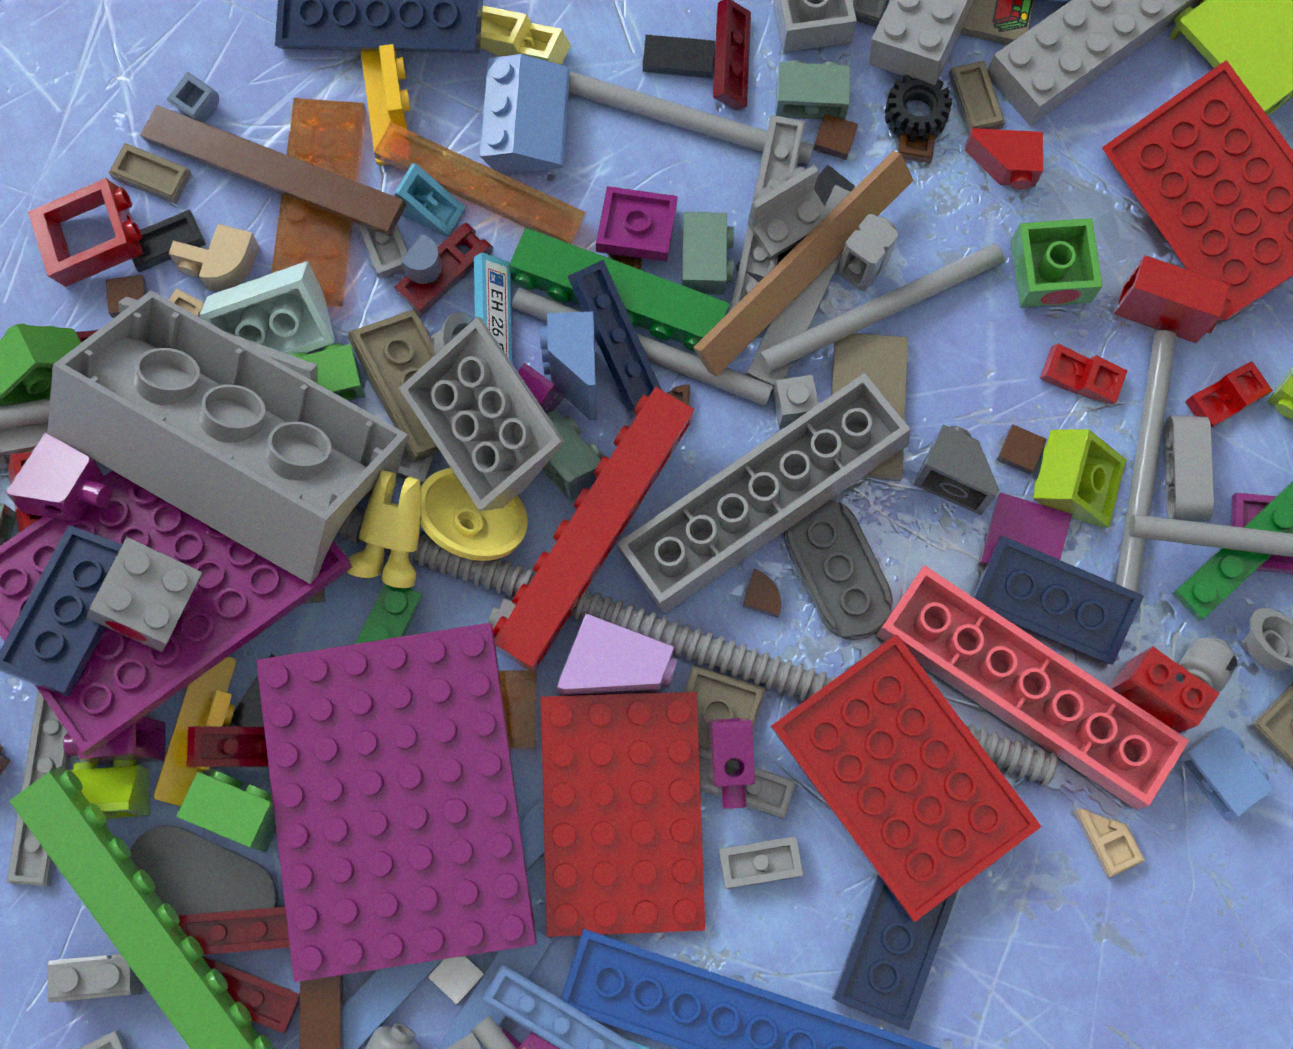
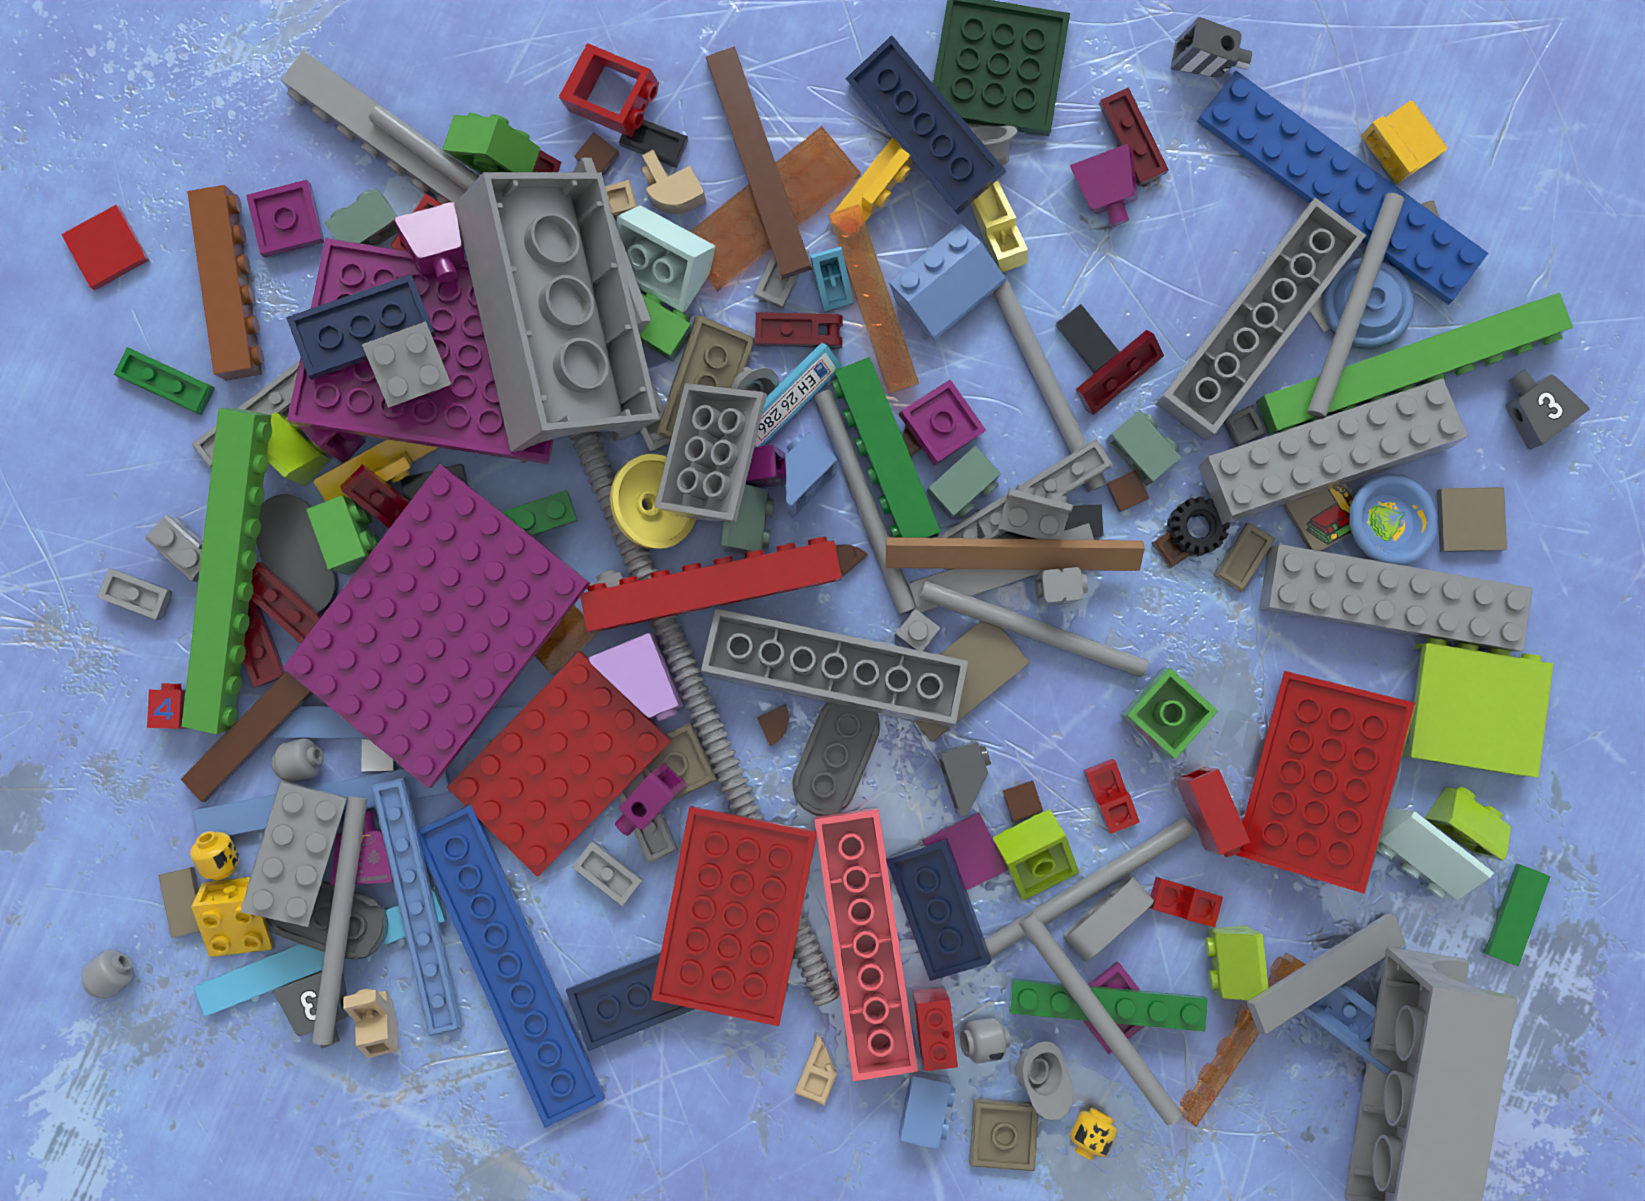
camera: 50 degrees right, 10 degrees up
dark tan tile [109,143,192,204] -> none
sand blue brick [166,72,219,123] -> none
light yellow piece [347,470,421,588] -> none
sand blue brick [401,234,442,284] -> none
dark blue plate [567,259,662,412] -> none
red slope [965,128,1043,189] -> none

